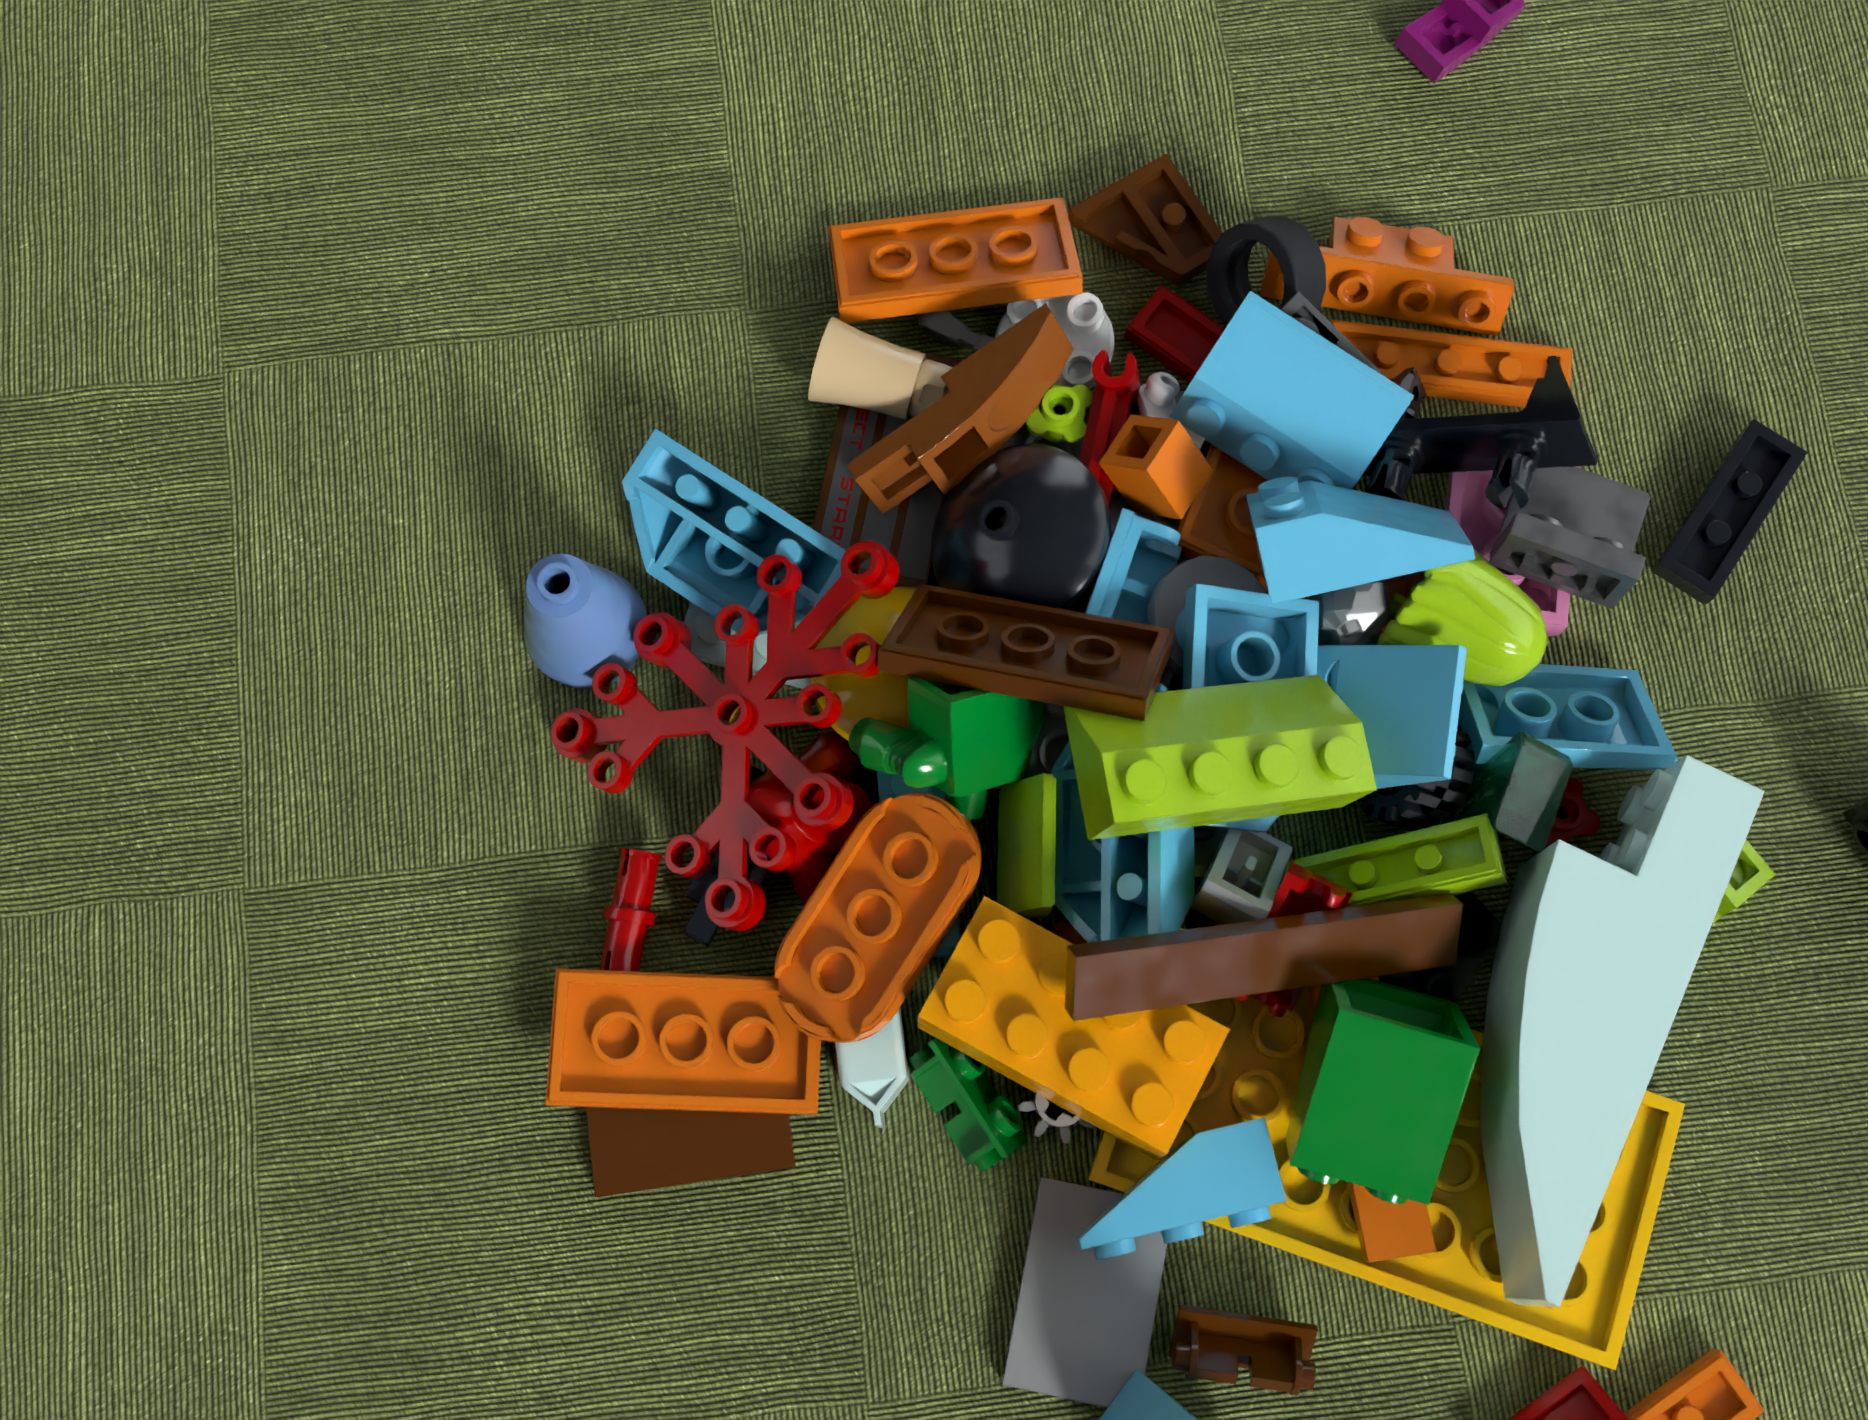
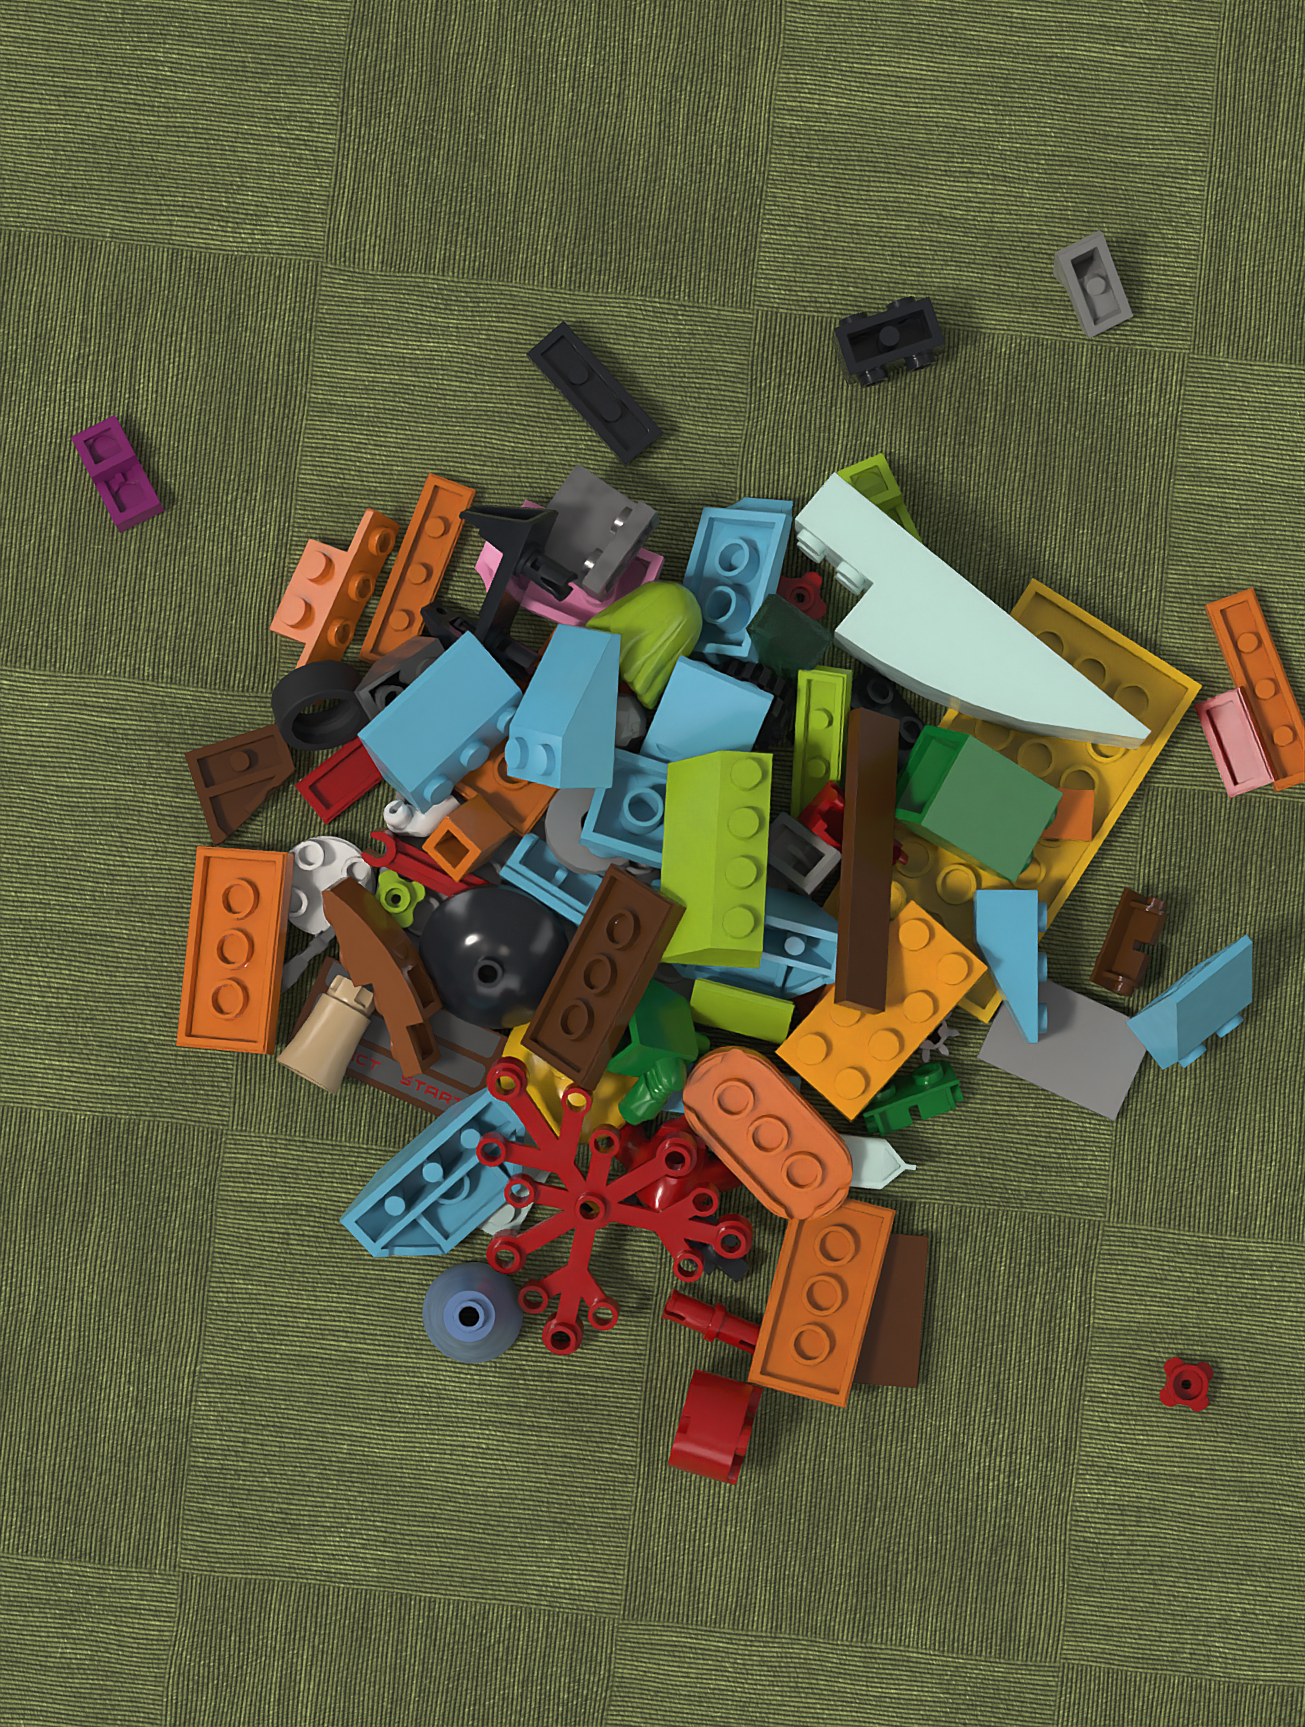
camera: 85 degrees left, 10 degrees up
none -> red brick [667,1369,763,1486]

